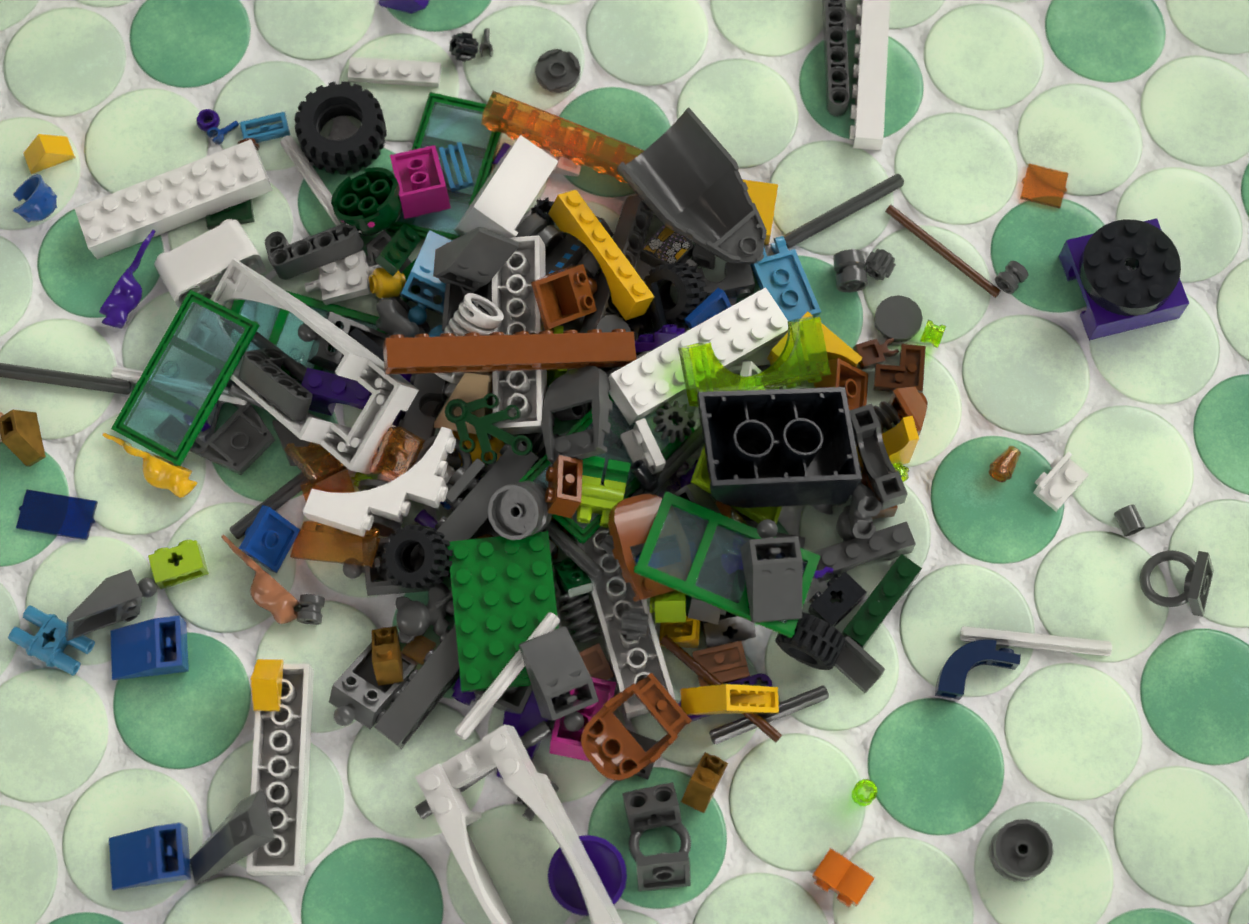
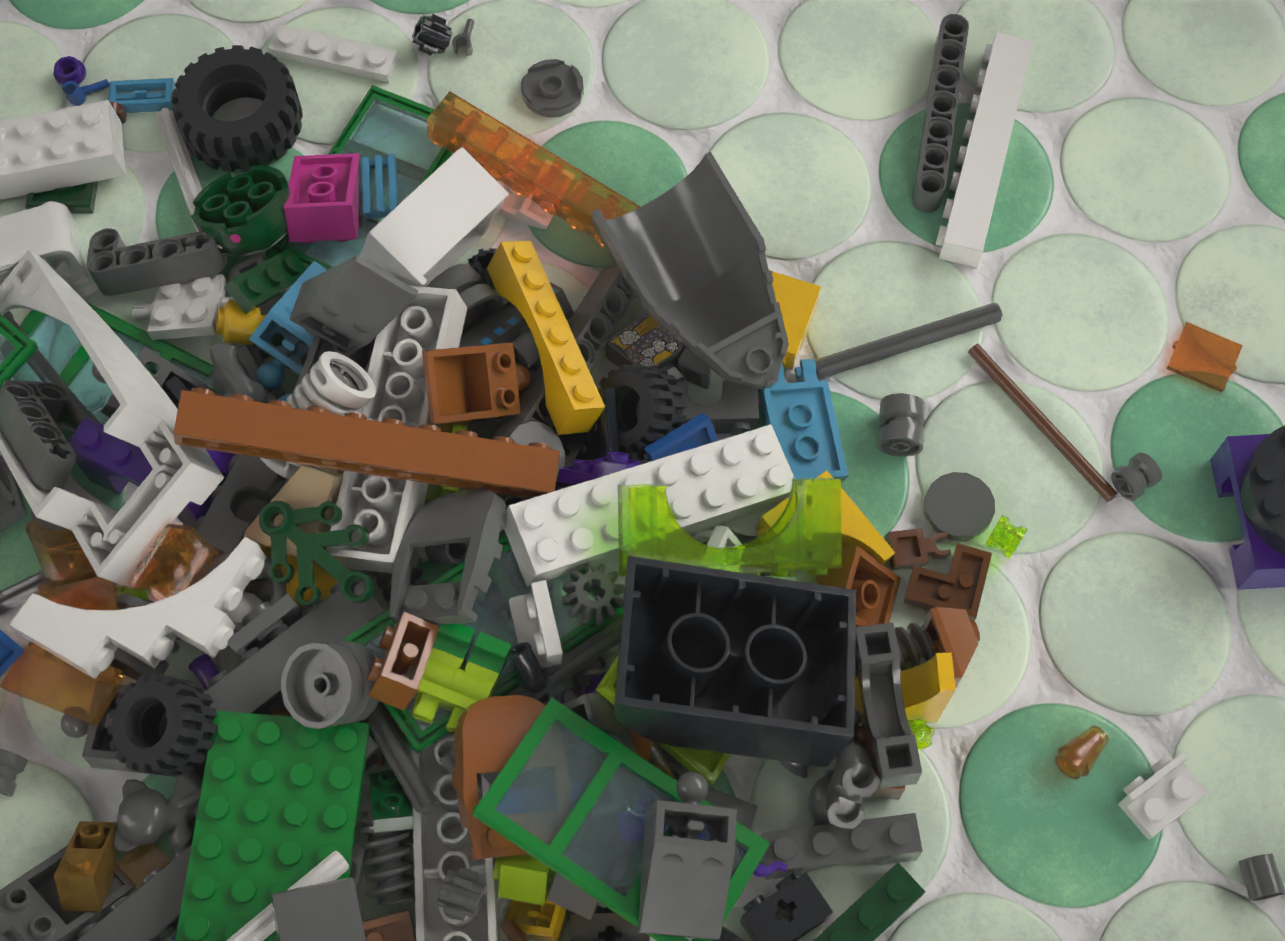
camera: 10 degrees right, 5 degrees down
dark grey gear [865,249,896,280] -> none

